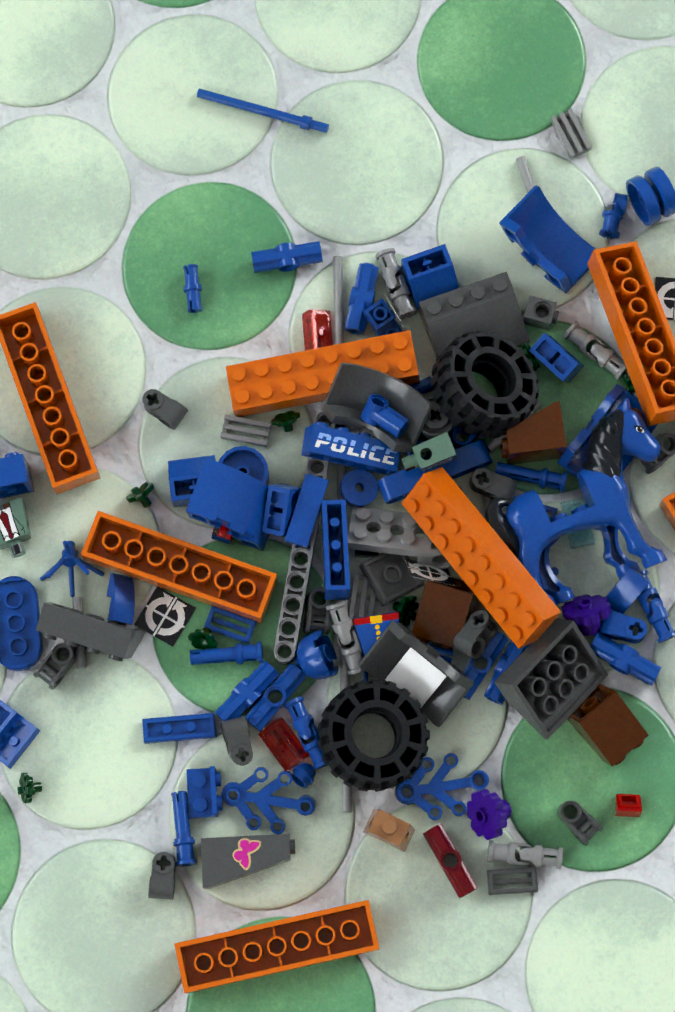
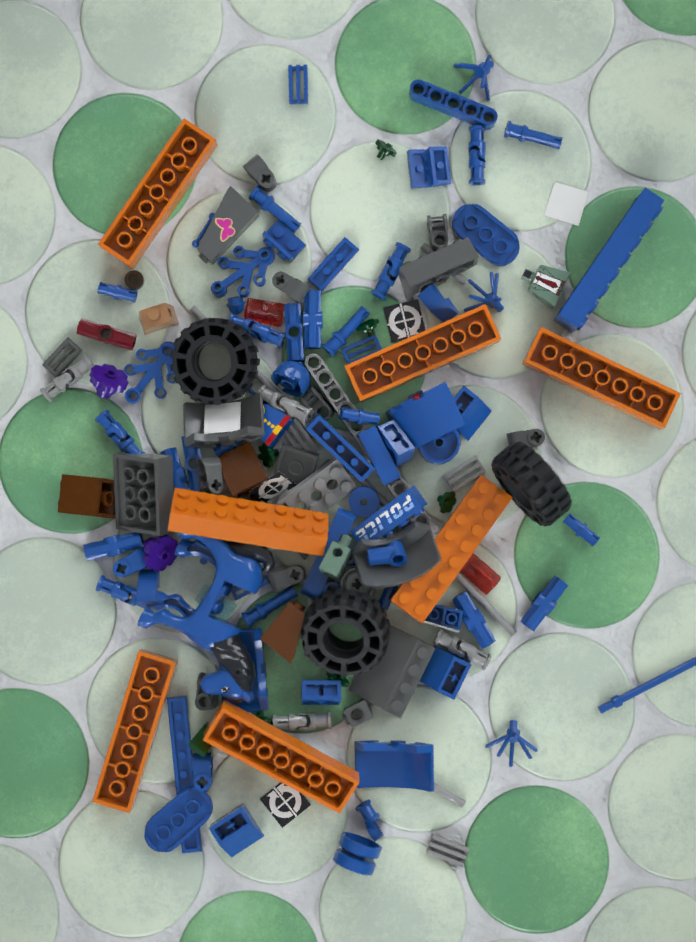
camera: 135 degrees right, 10 degrees up
dark green plant [126,482,154,508] -> none
dark grey piece [557,800,603,846] -> none
red slope [615,794,642,817] -> none
none -> blue piece [95,410,145,454]
none -> blue pin [97,282,138,303]
none -> dark brown tile [124,270,144,290]
none -> blue hinge [192,213,215,248]
none -> blue tile [288,65,308,104]
none -> blue pin [339,407,380,425]
none -> blue piece [370,242,411,301]
none -> blue plant [485,720,537,767]
none -> black tyre [491,442,572,527]

